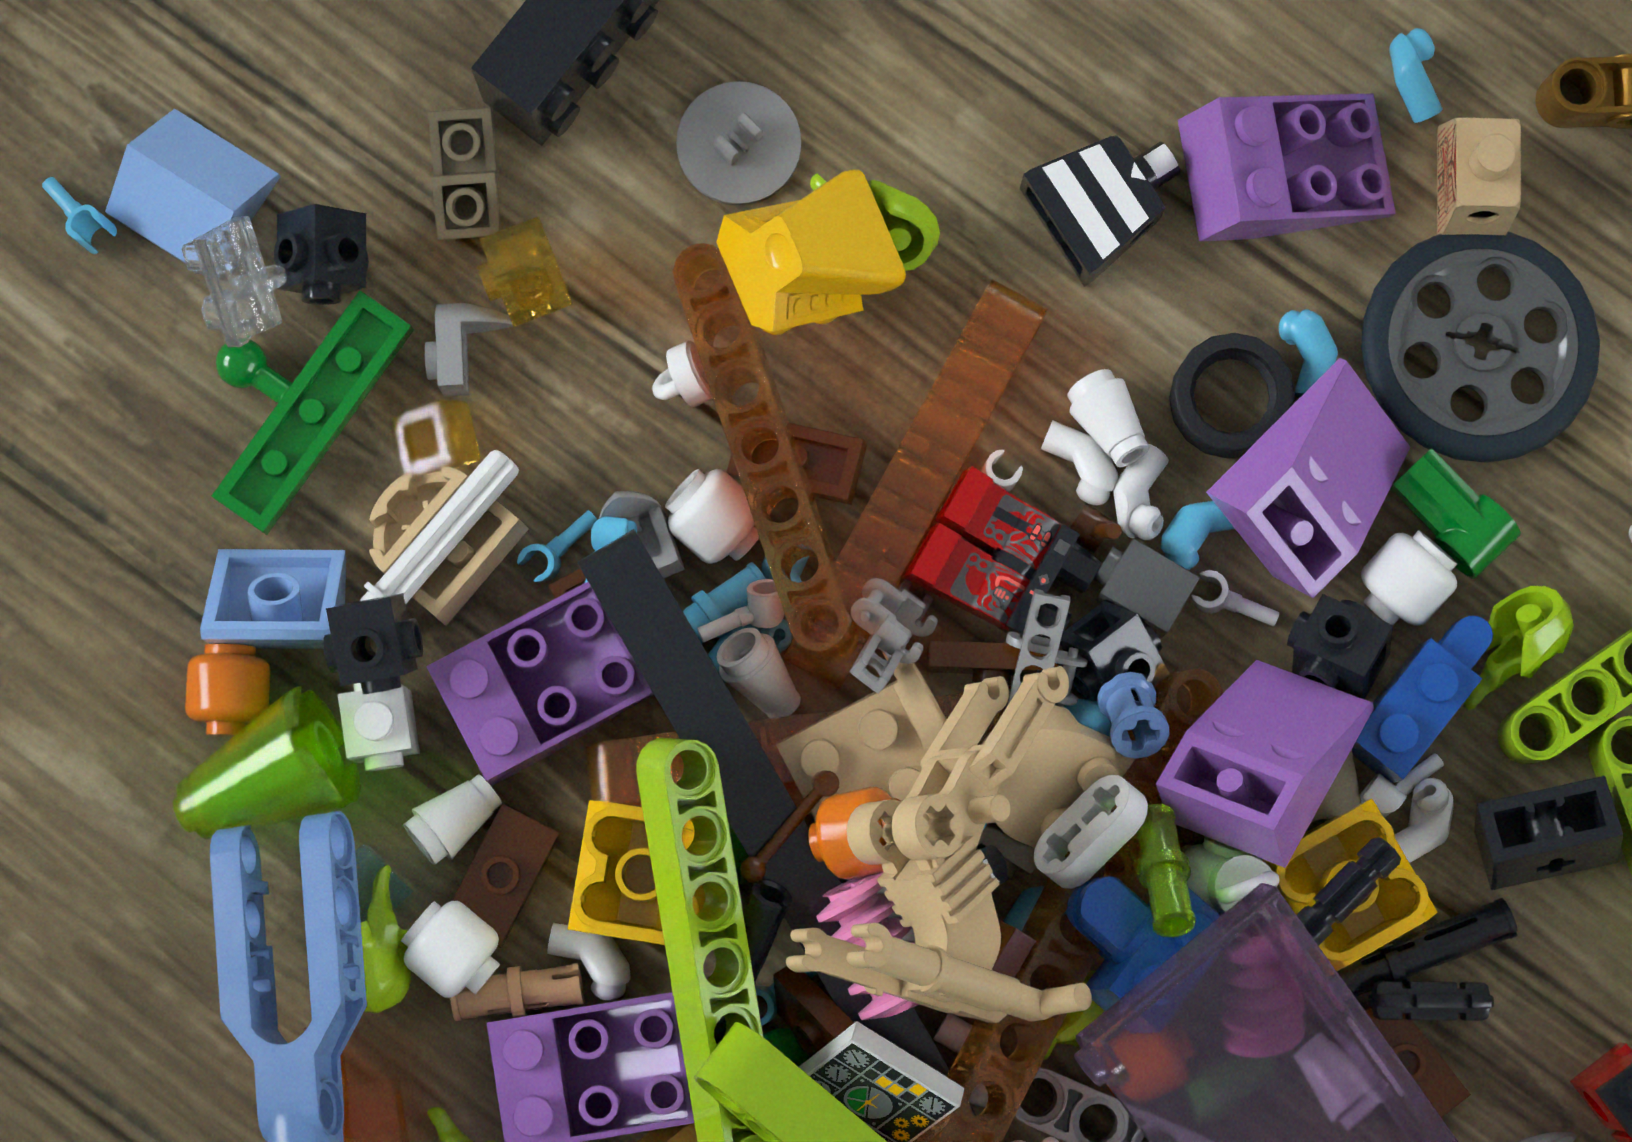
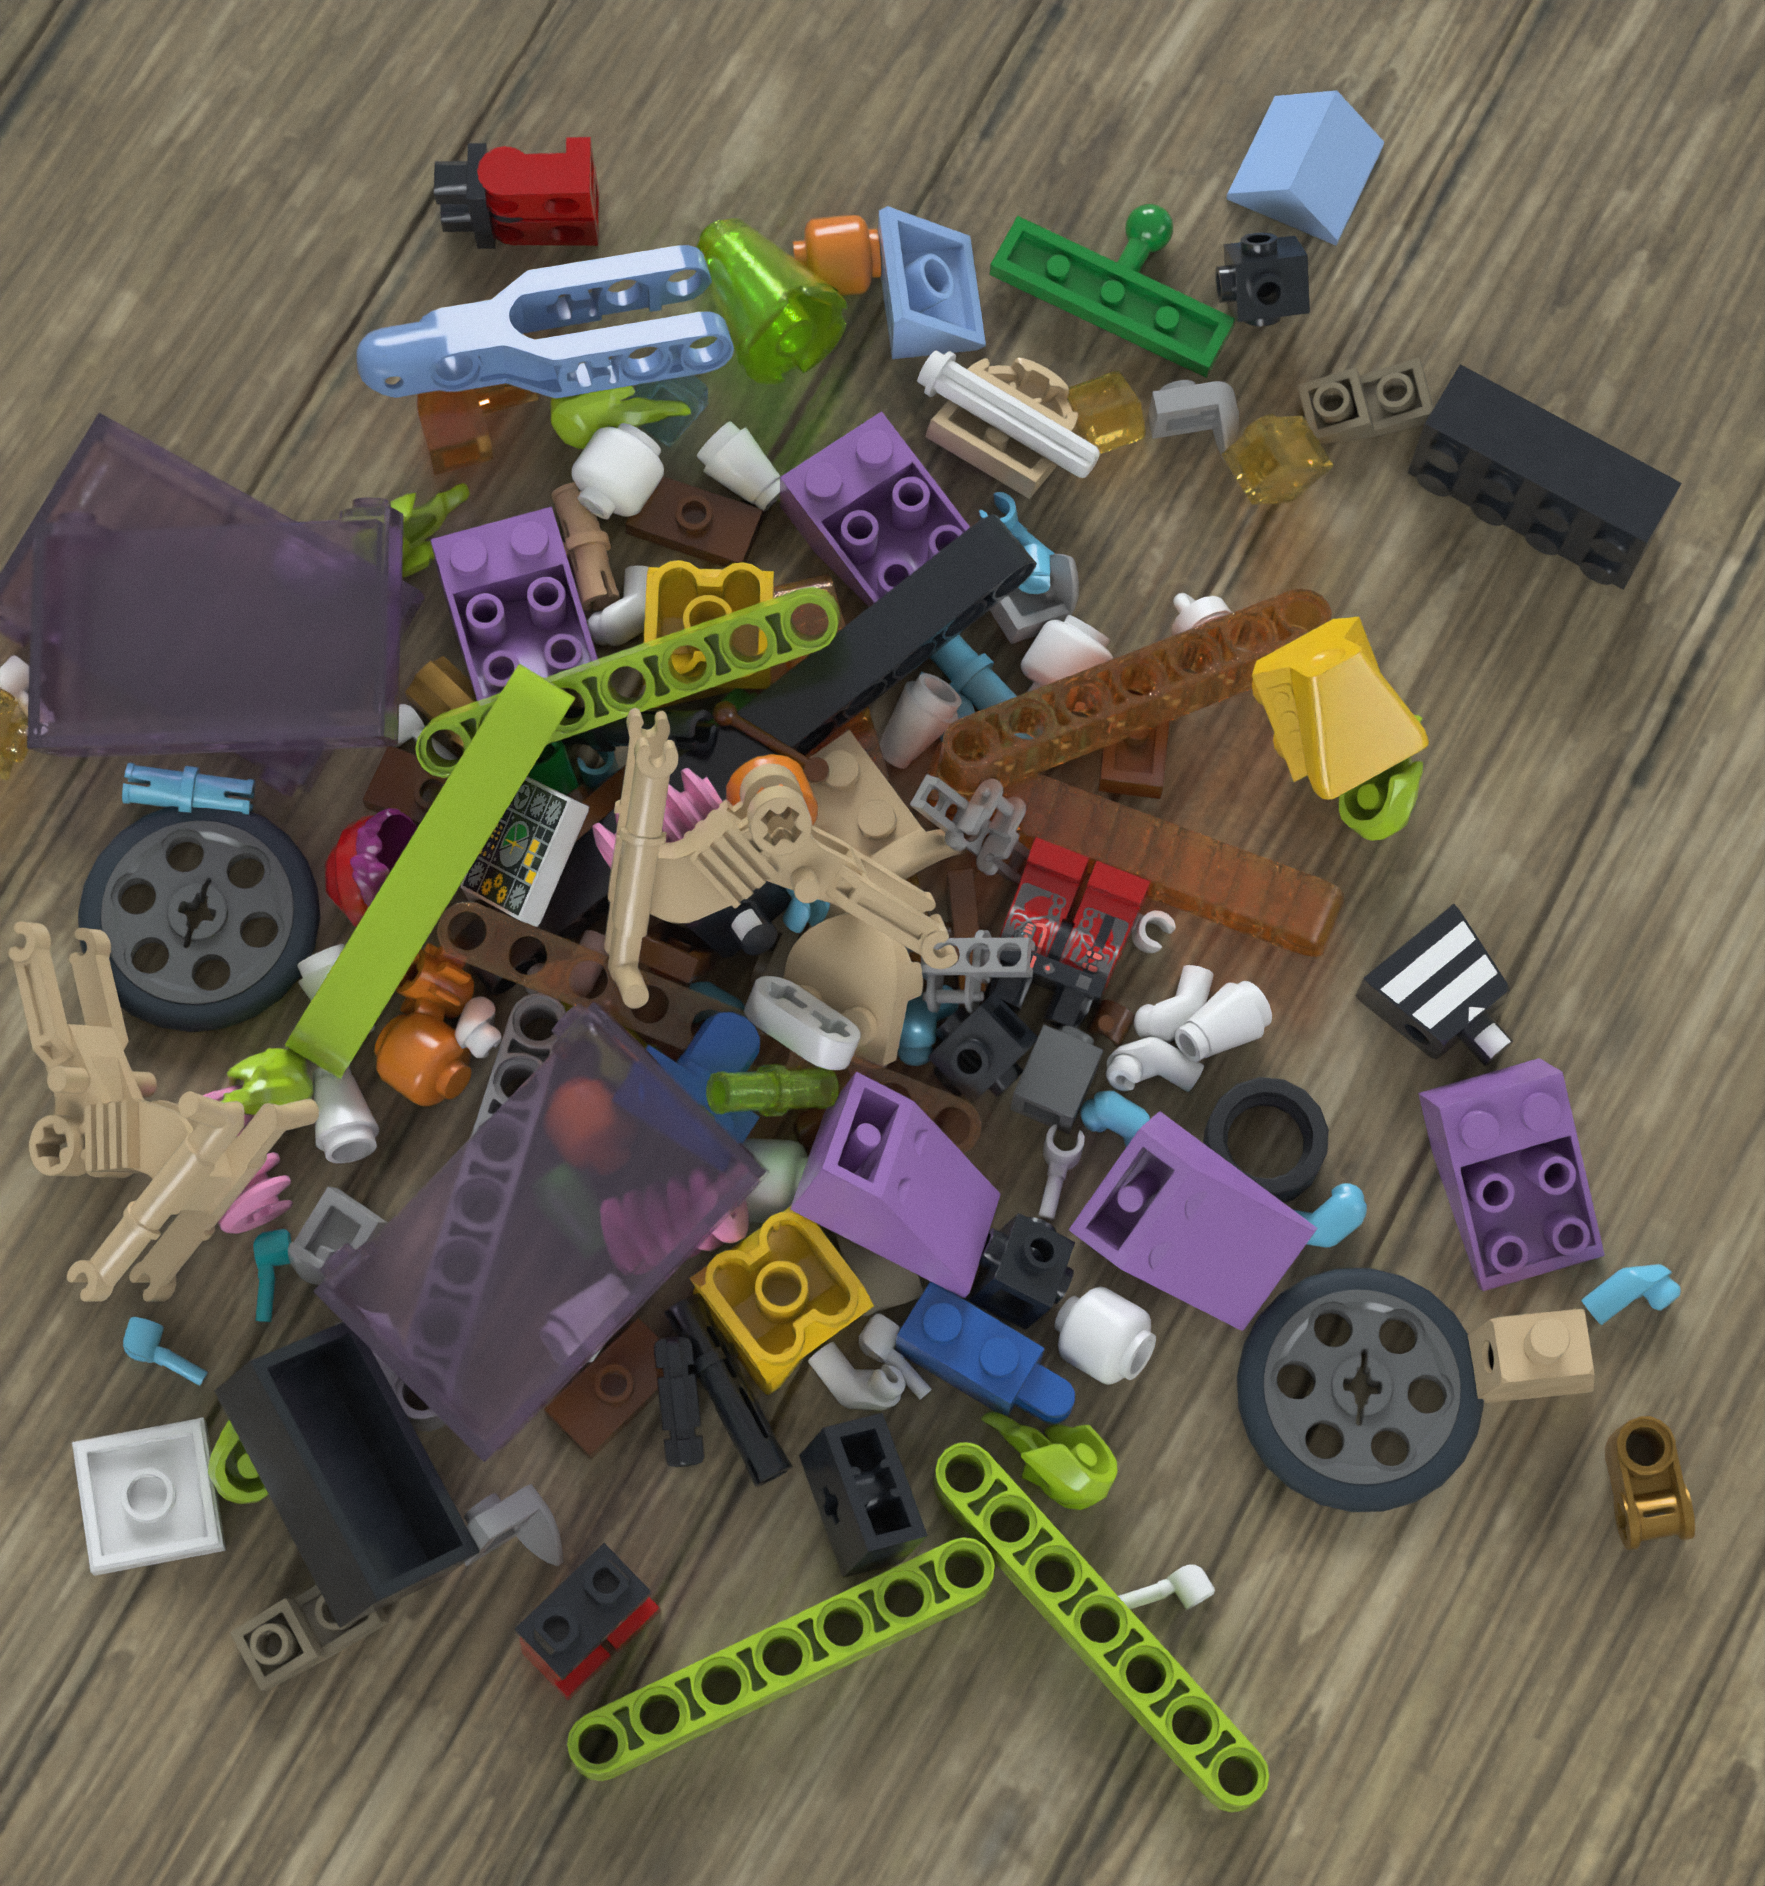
camera: 80 degrees right, 10 degrees down
medium azure hand [42,177,117,254] -> none
clear hips [181,216,287,347] -> none
black brick [323,593,423,695] -> none
white brick [338,683,420,771] -> none
light grey piece [676,81,801,206] -> none
white hand [697,579,785,643] -> none
medium blue bush [1097,672,1169,759] -> none
white tile [1207,855,1280,922] -> none
black axle [1289,837,1401,948] -> none
green piece [1390,448,1521,579] -> none
none -> red hips [434,137,599,249]

